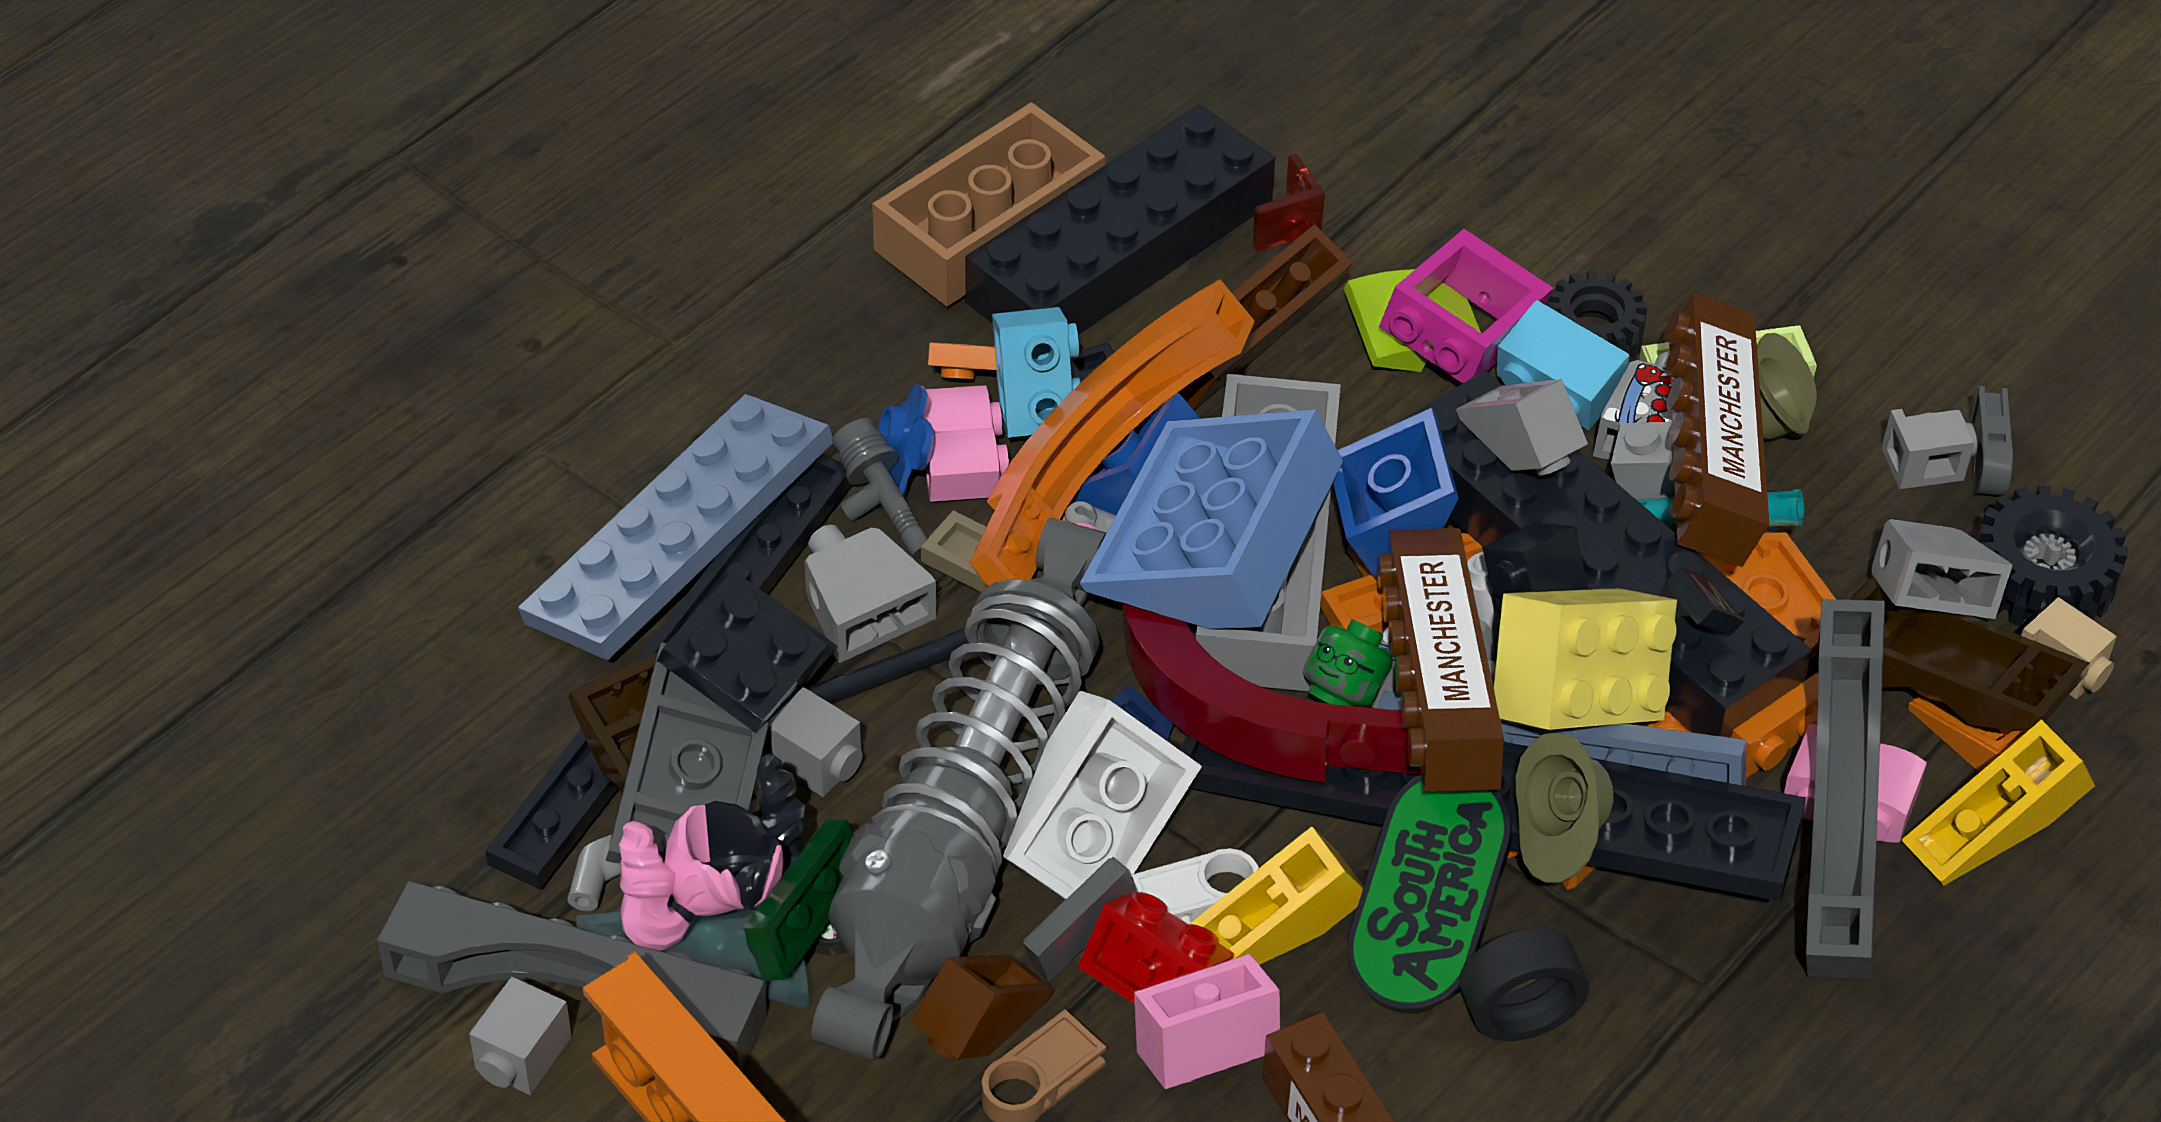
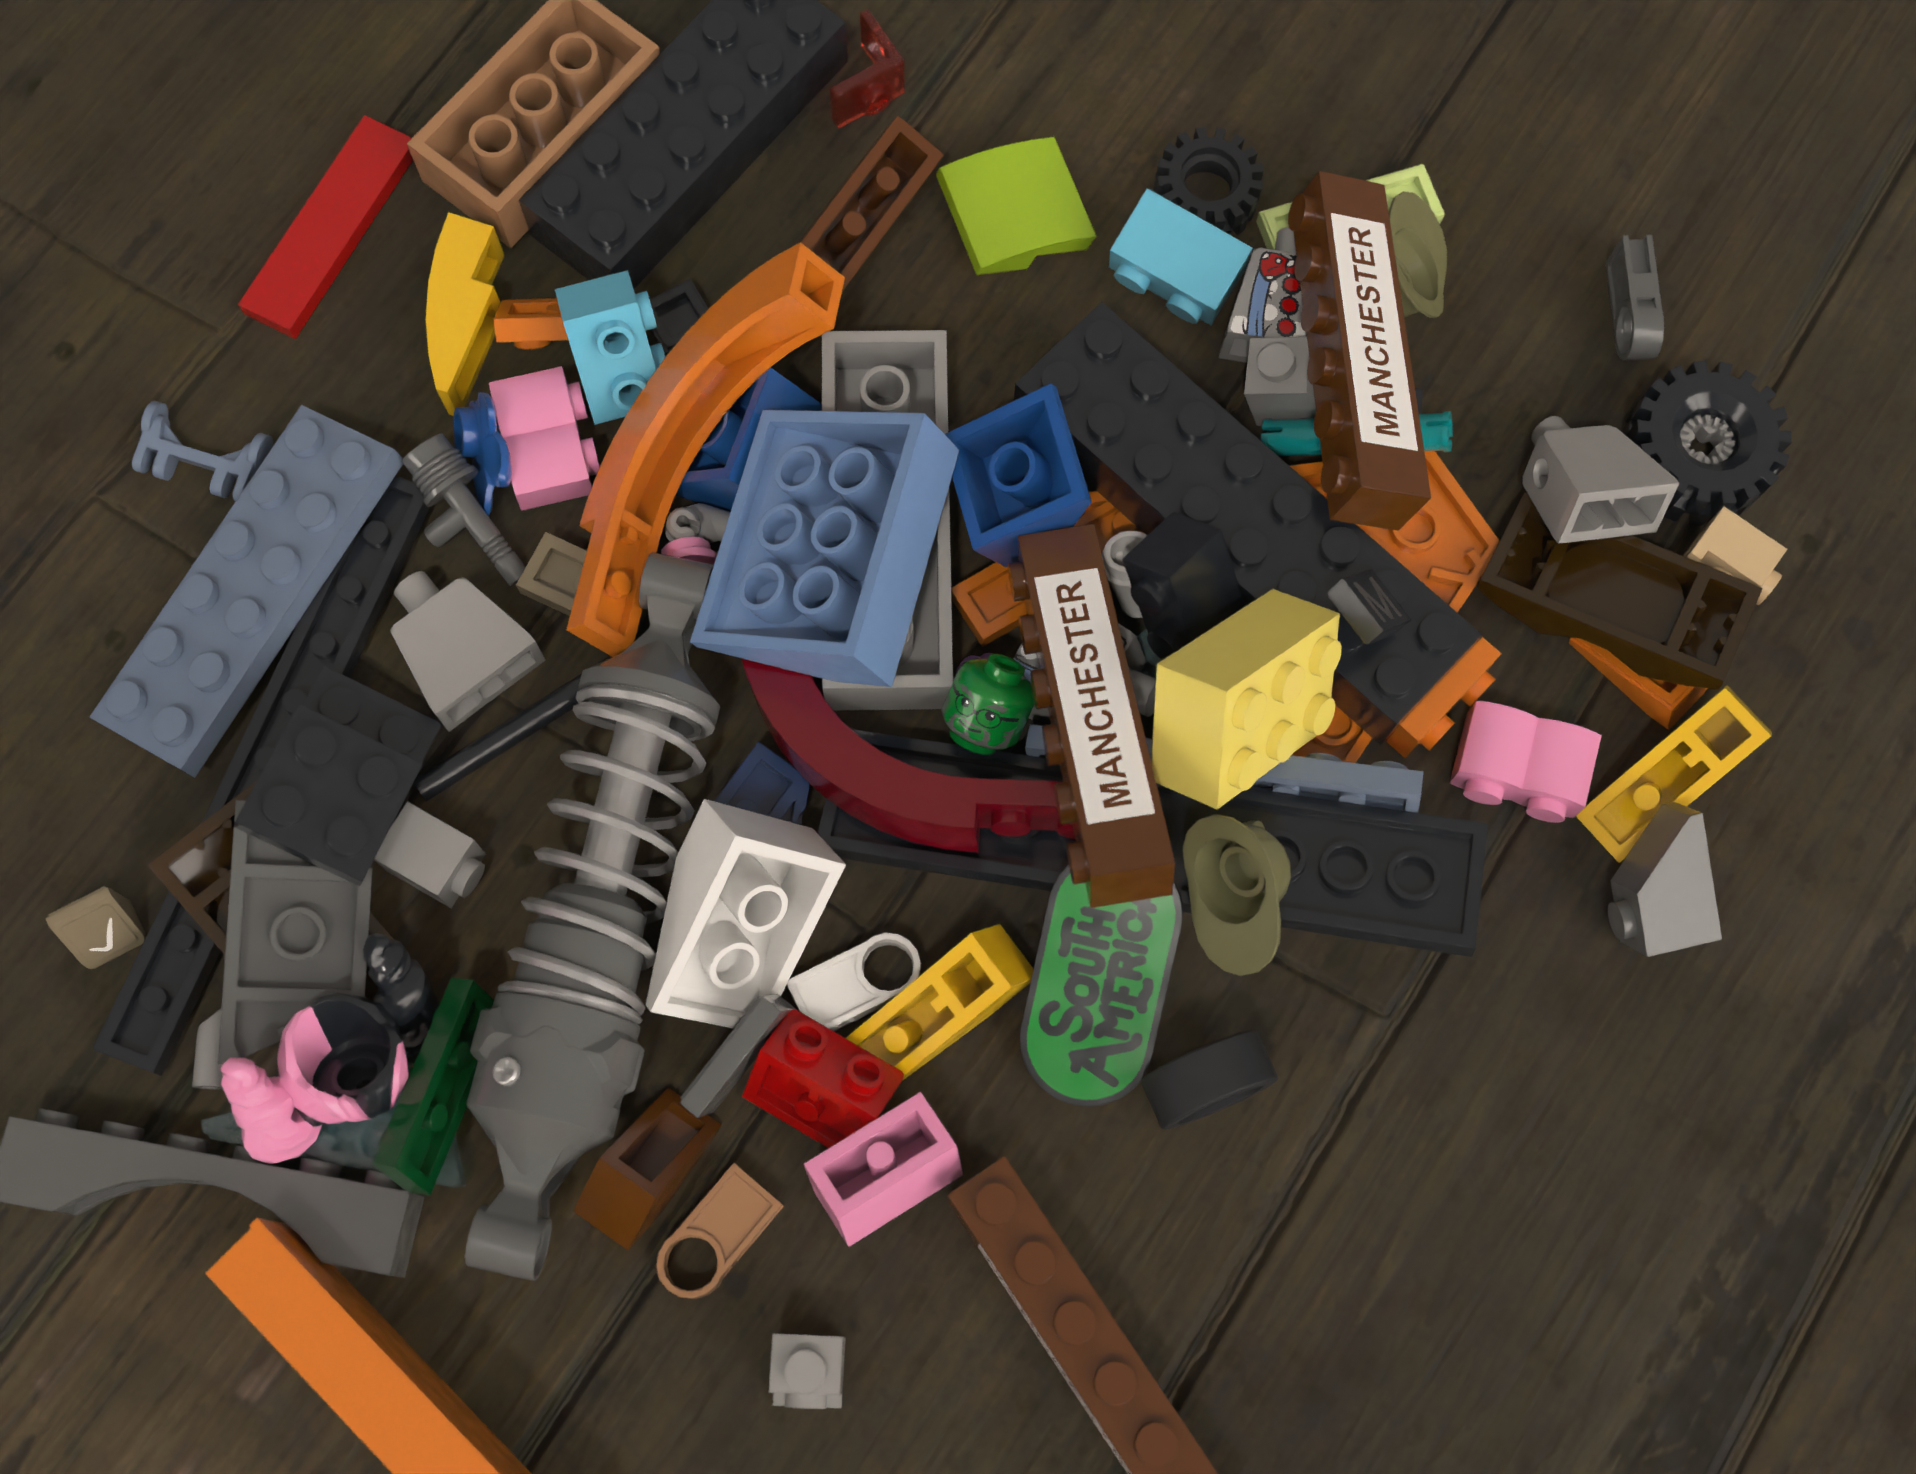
camera: 10 degrees left, 25 degrees up
light grey brick [469,976,572,1095] -> none
dark pink window [1379,229,1553,383] -> none
light grey slope [1456,379,1588,475] -> none
dark grey arch [1806,599,1885,980] -> none
light grey brick [1881,409,1977,489] -> none
none -> dark tan slope [45,887,147,969]
none -> sand blue piece [132,401,274,502]
none -> red tile [238,115,413,339]
none -> yellow slope [426,212,505,416]
none -> slope [1608,802,1722,957]

